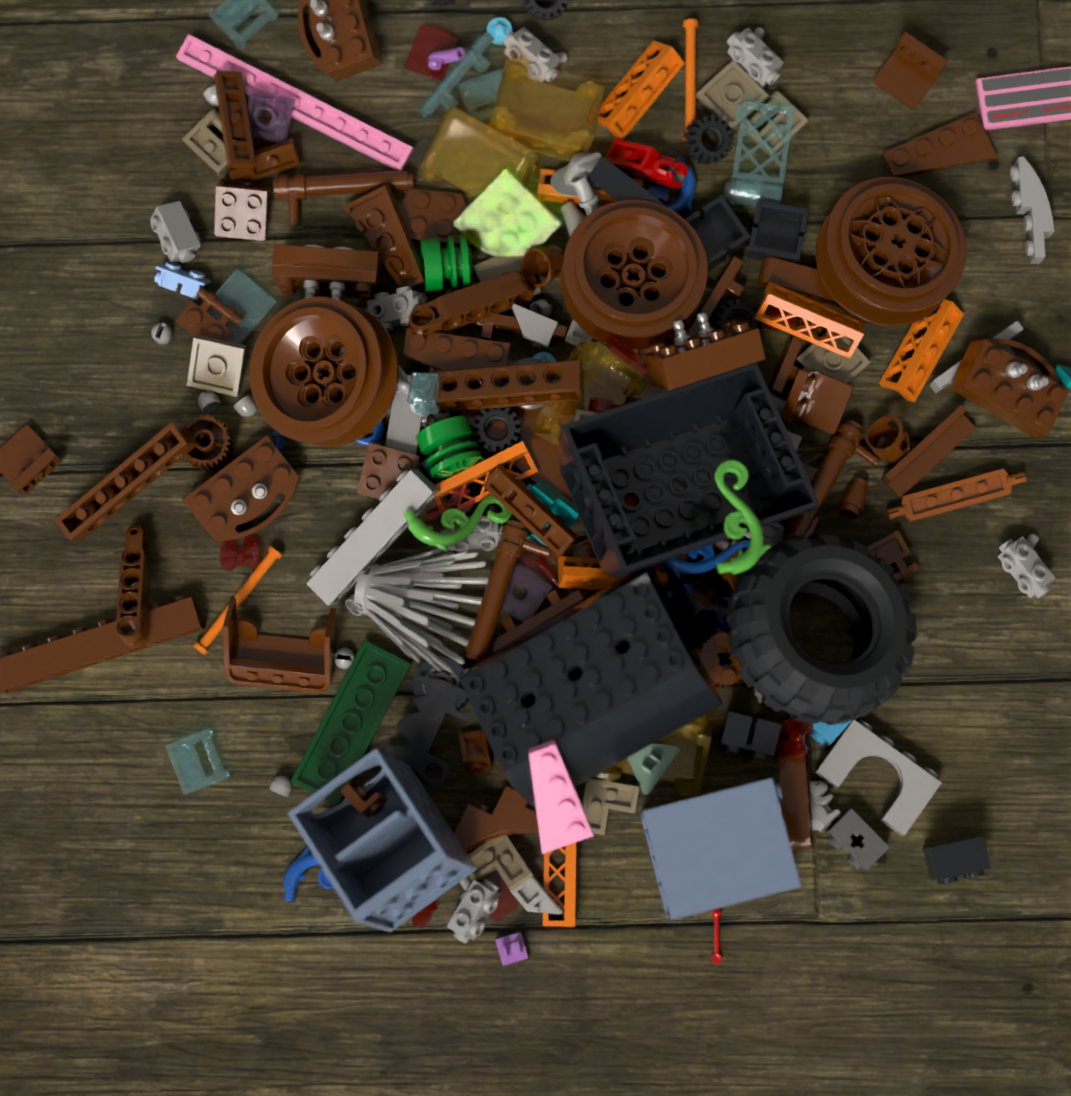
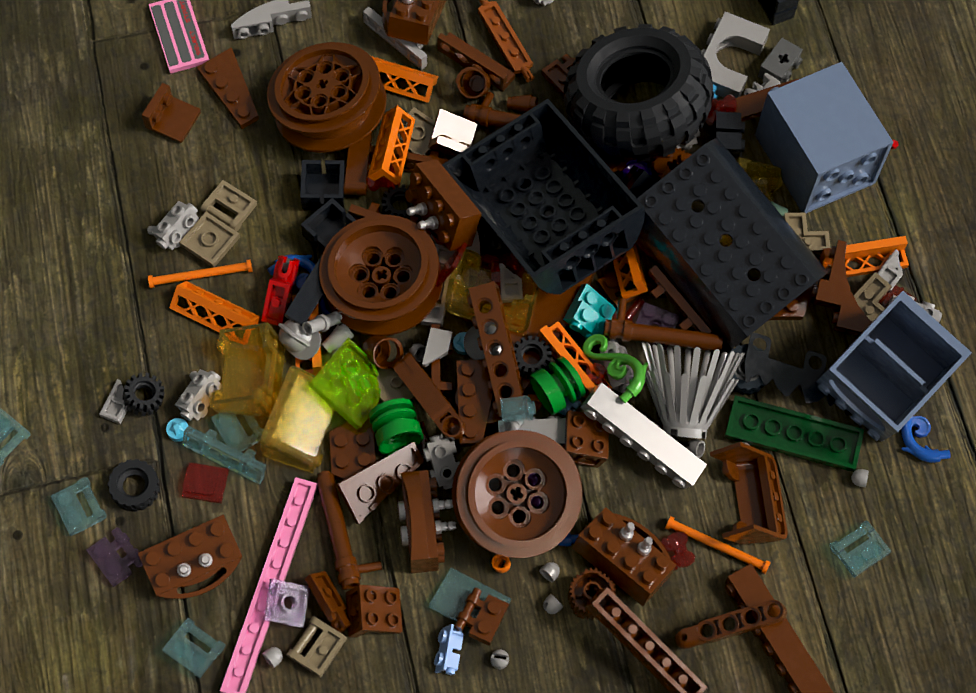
camera: 110 degrees left, 15 degrees down
light grey brick [150,201,201,263] -> none
plate [187,334,246,397] -> none
reddish brown hinge [214,71,256,169] -> none
reddish brown bracket [340,784,387,818] -> none
medium lavender arm [428,47,465,70] -> none
reddish brown bracket [459,730,492,774] -> none
reddish brown hinge [483,465,578,557] -> none
medium lavender tile [495,932,529,966] -> none
bright pink wing [529,740,593,854] -> none
black tyre [683,115,734,164] -> none
bright green plant [715,460,771,574] -> none
clear light blue piece [724,101,795,206] -> none

